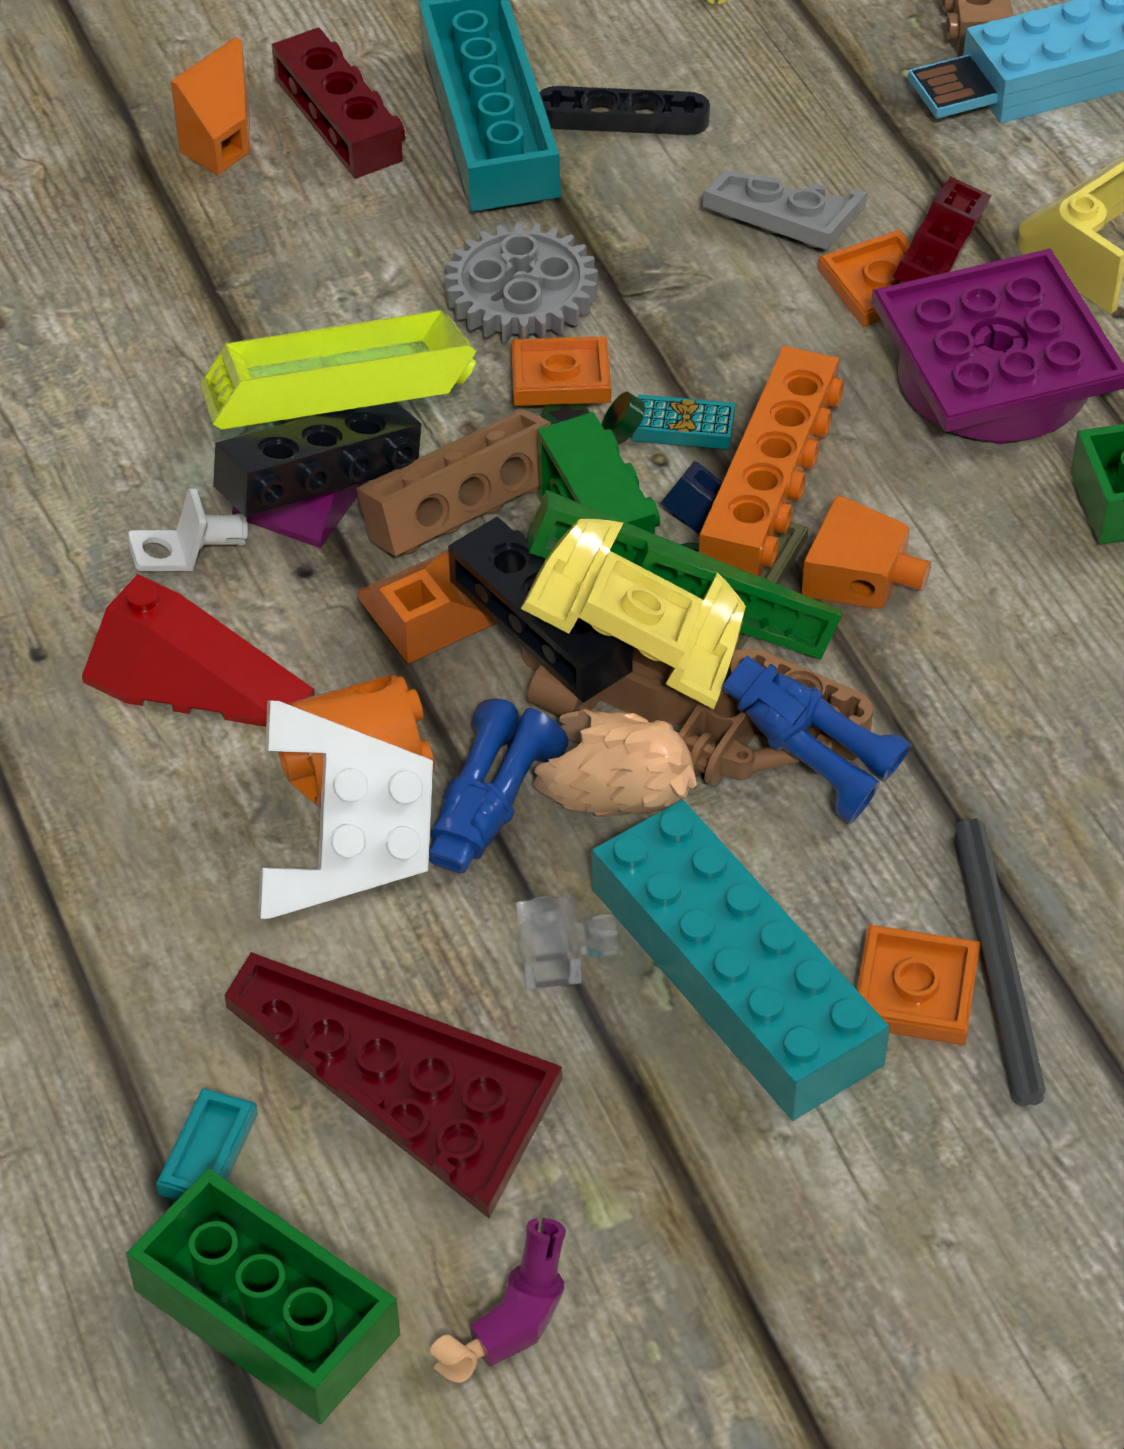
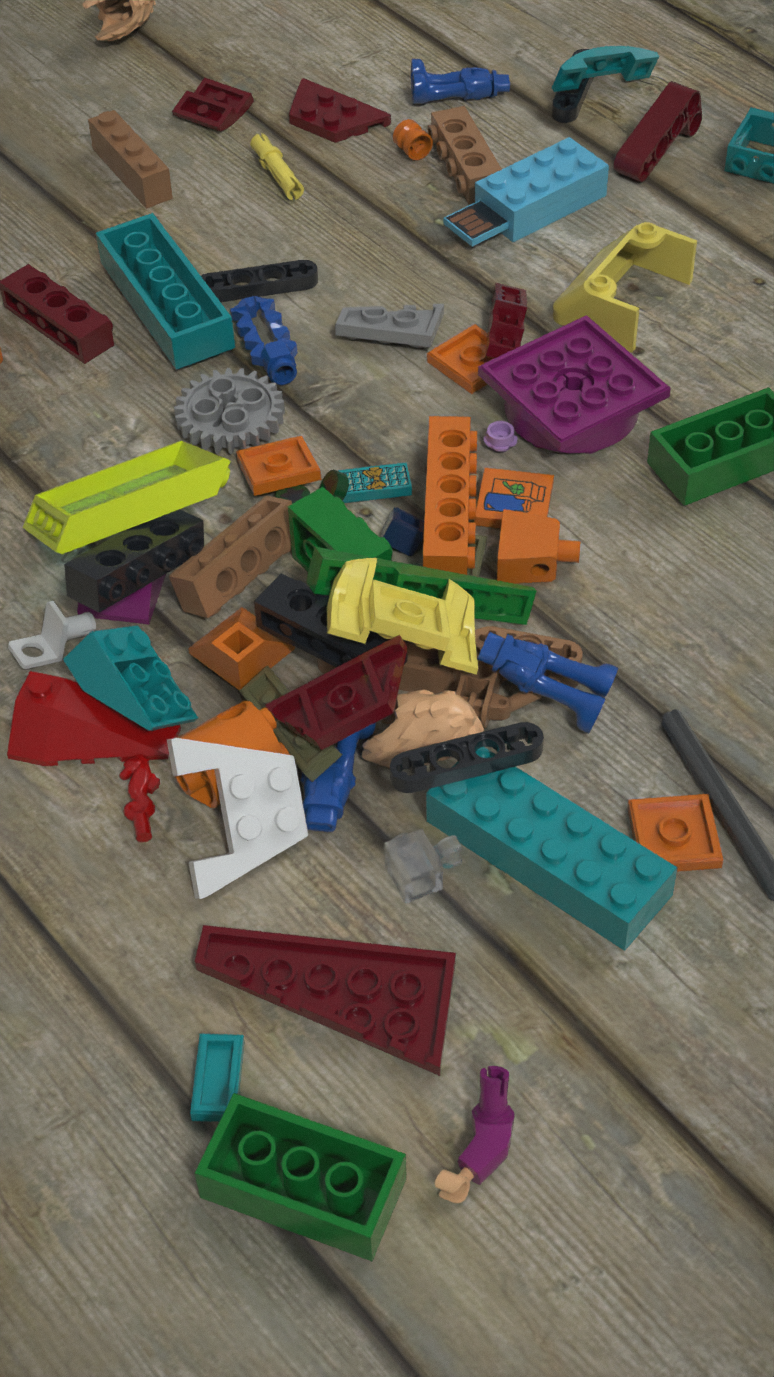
camera: 15 degrees left, 0 degrees up
none -> teal slope [63,625,198,731]
none -> red animal [120,754,160,842]
none -> blue sword [230,296,298,385]
none -> olive tile [240,665,342,782]
none -> dark red wing [265,635,407,750]
none -> black beam [390,722,544,793]
none -> orange tile [474,468,554,528]
none -> lavender plate [484,421,518,452]

